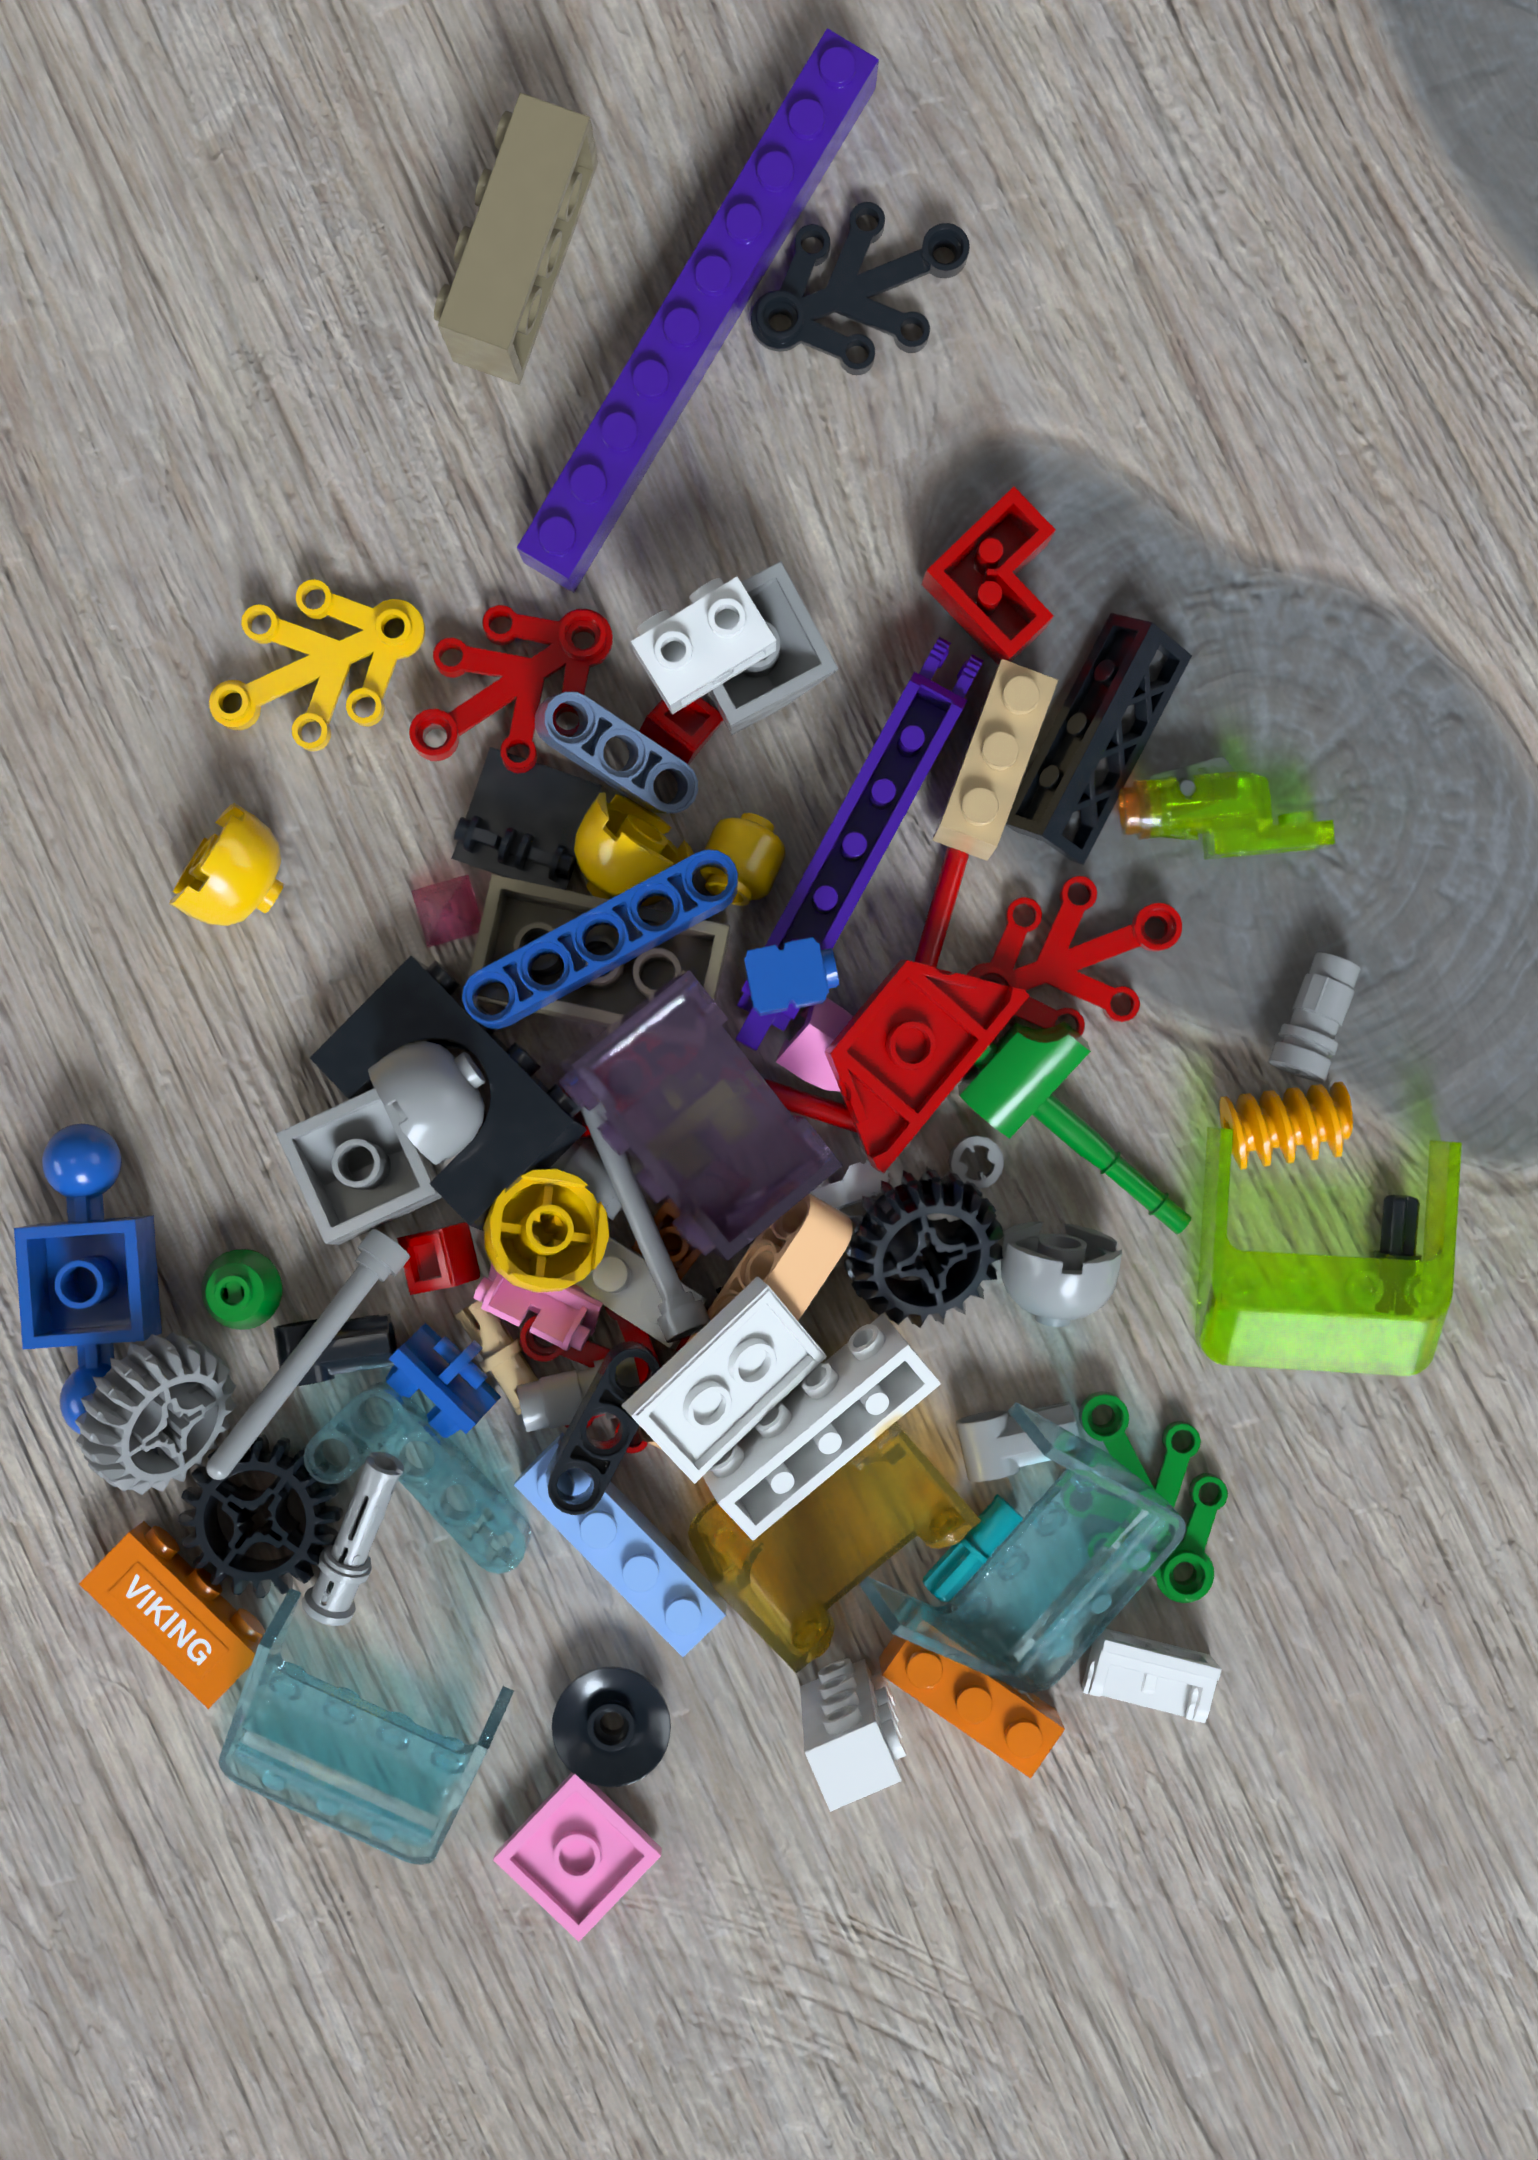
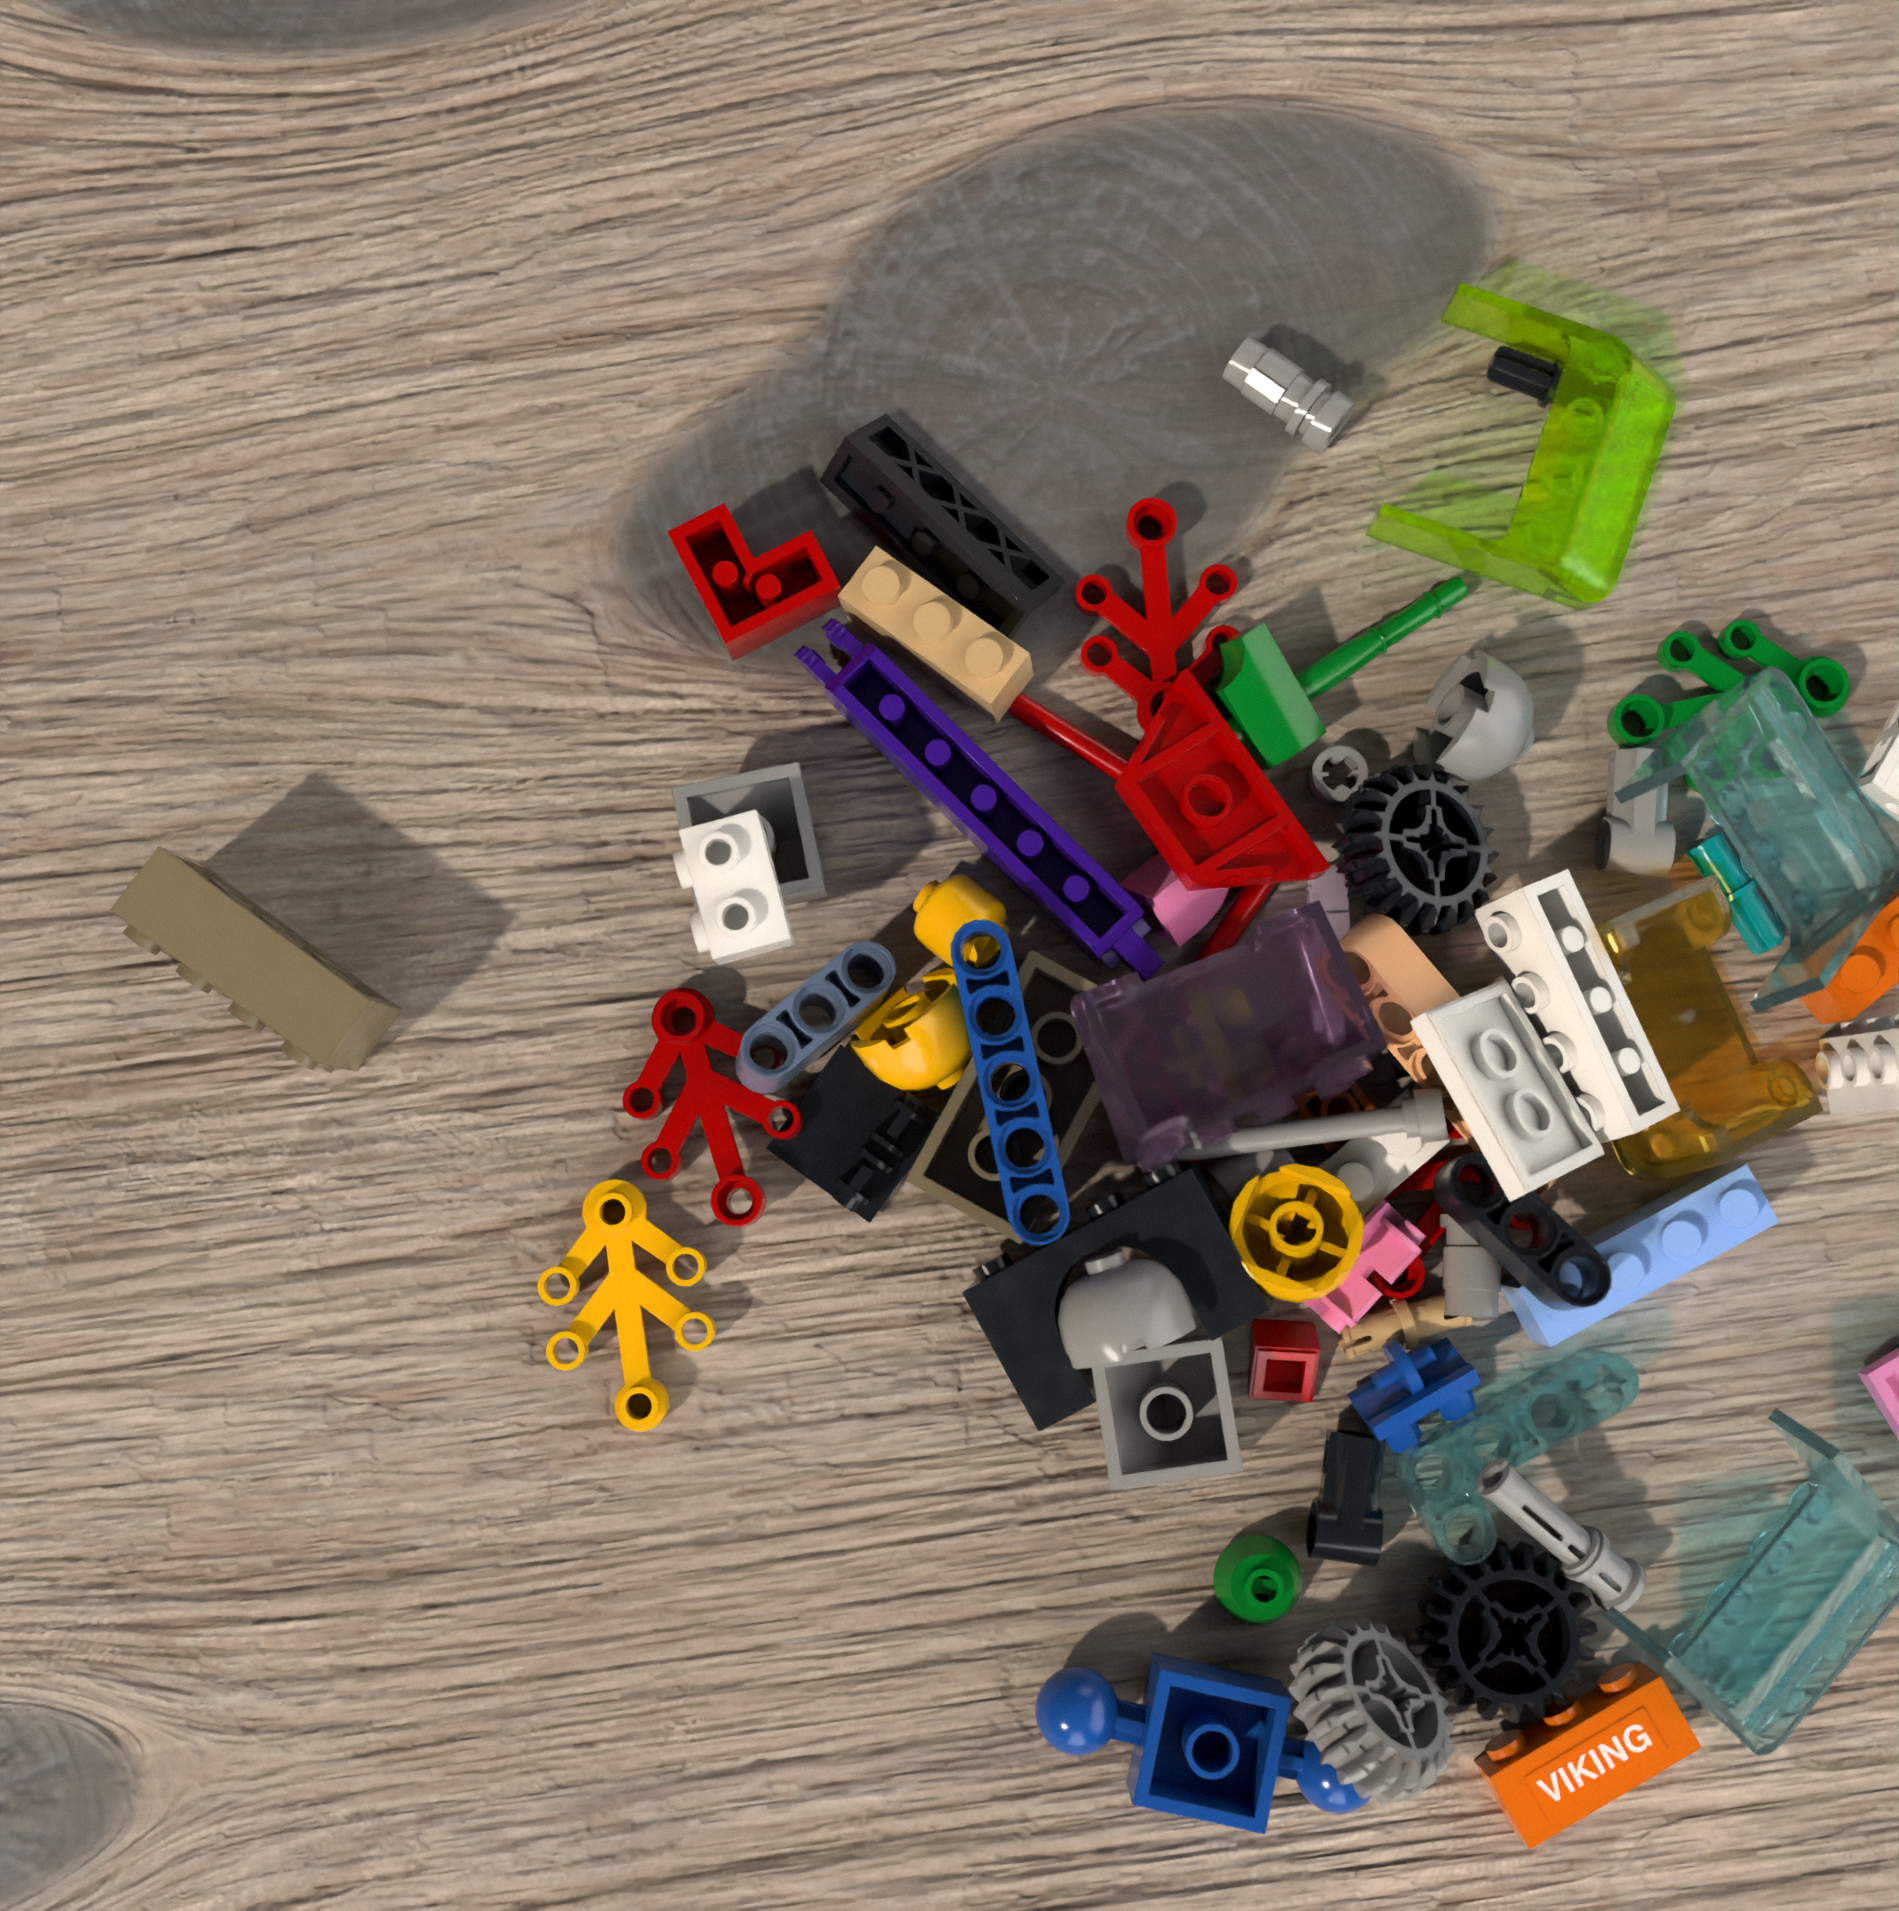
camera: 75 degrees left, 5 degrees down
yellow cylinder [169,803,284,926] -> none
light grey piece [206,1228,411,1480] -> none
clear pink slope [411,874,482,948] -> none
dark purple brick [517,28,879,593] -> none
black dish [552,1666,671,1787] -> none
red slope [639,697,724,765] -> none
blue brick [744,937,840,1016] -> none
black plant [751,202,970,375] -> none
clear neon green plate [1118,757,1335,860] -> none
light orange piece [1219,1082,1353,1170] -> none

